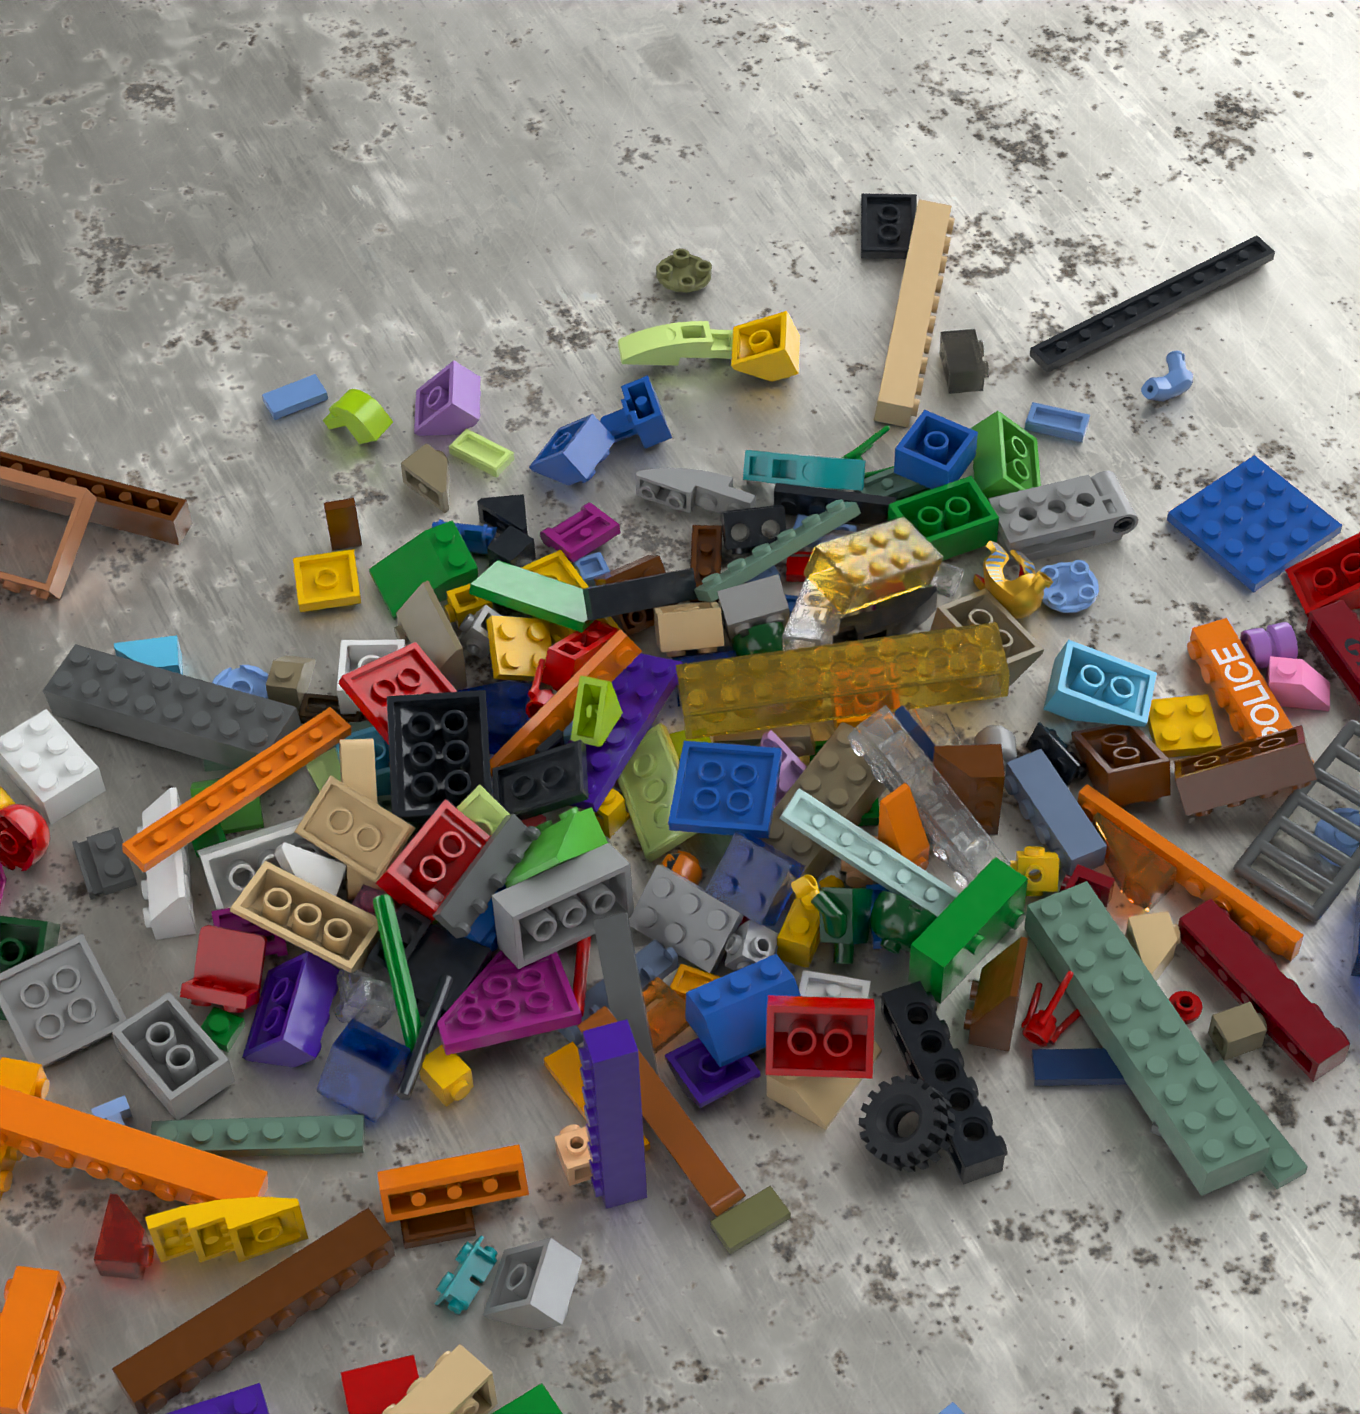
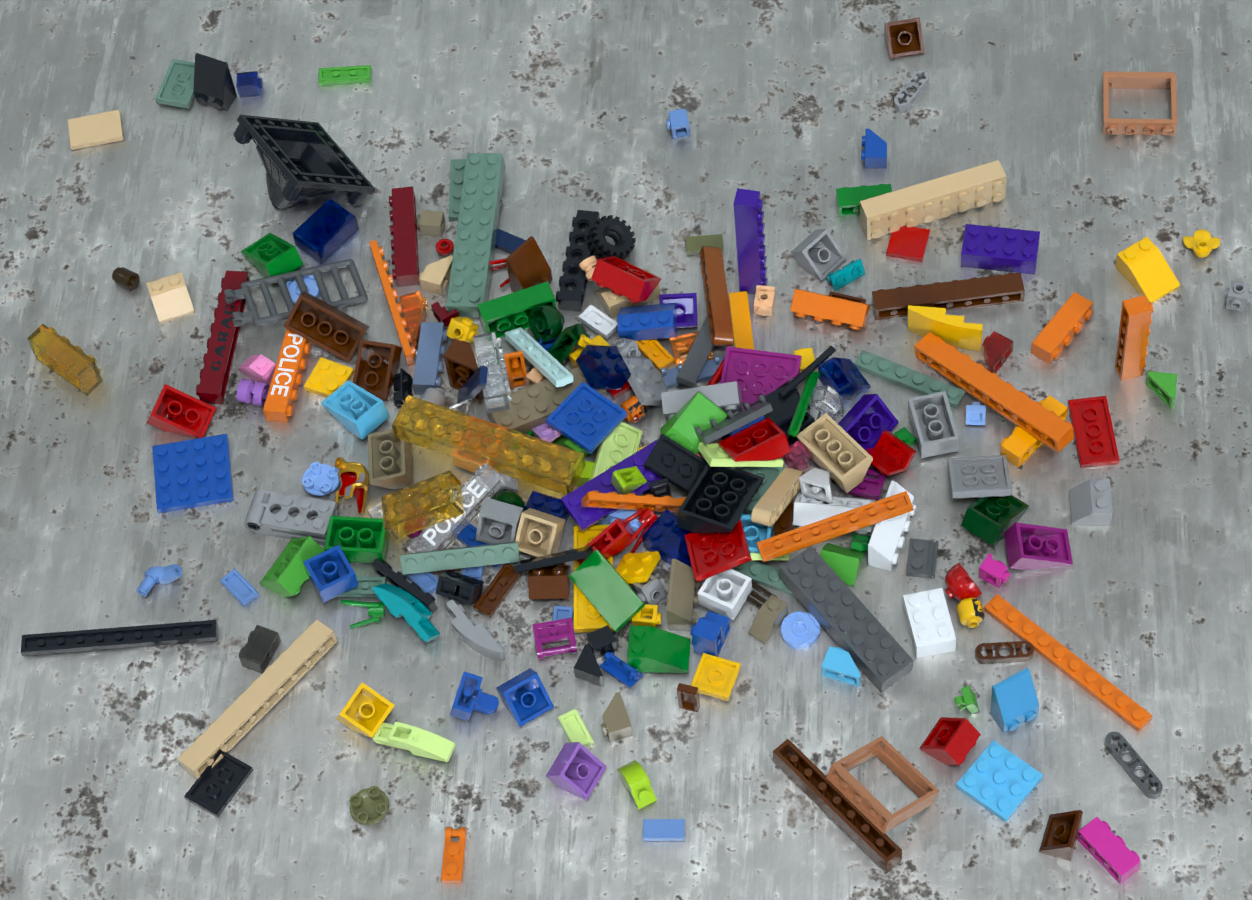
camera: 145 degrees left, 5 degrees up
tan tile [294,775,415,883] -> none
none -> orange plate [441,827,467,884]
none -> light nougat wheel [579,256,598,281]
none -> blue brick [690,611,731,657]

